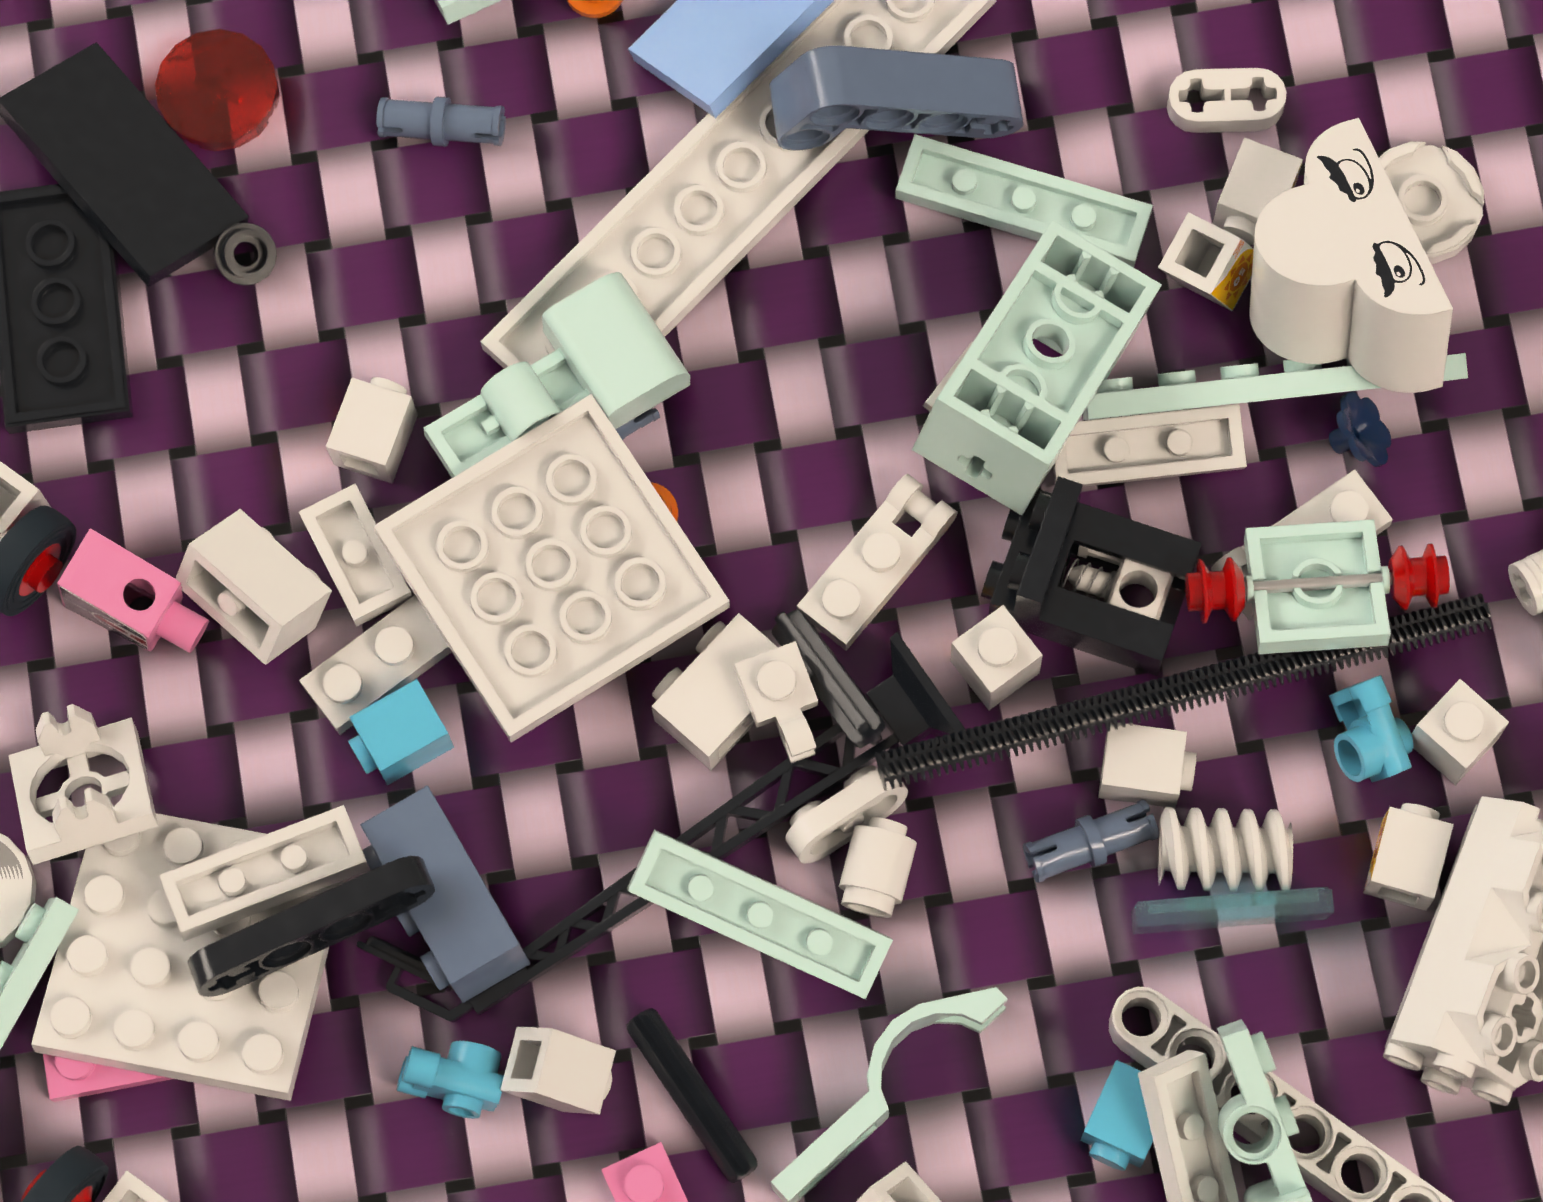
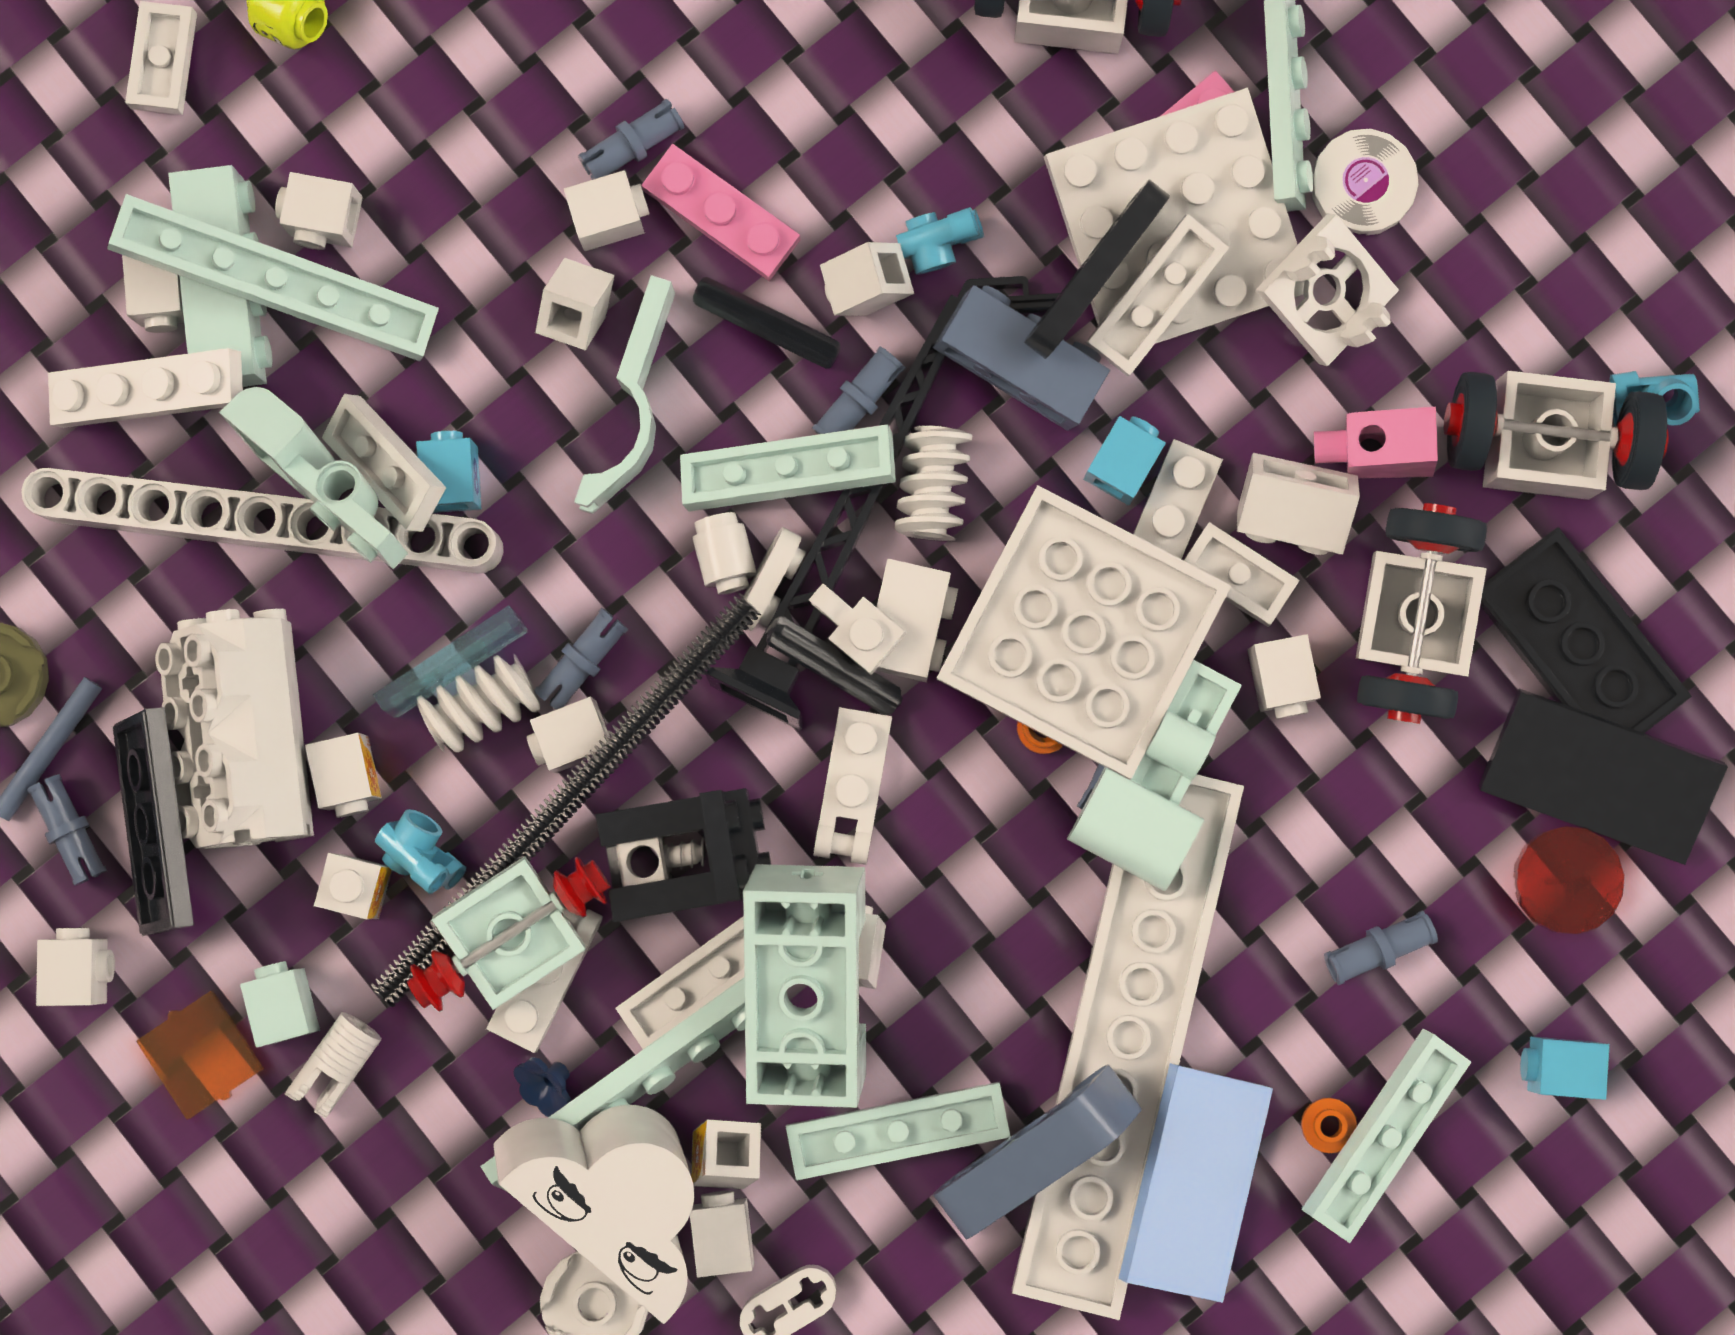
camera: 150 degrees right, 10 degrees up
black plate [213,223,277,285] -> none
white brick [950,605,1043,710] -> none
none -> sand blue pin [812,346,906,434]
none -> white piece [895,426,973,541]
none -> brick [1356,503,1487,724]

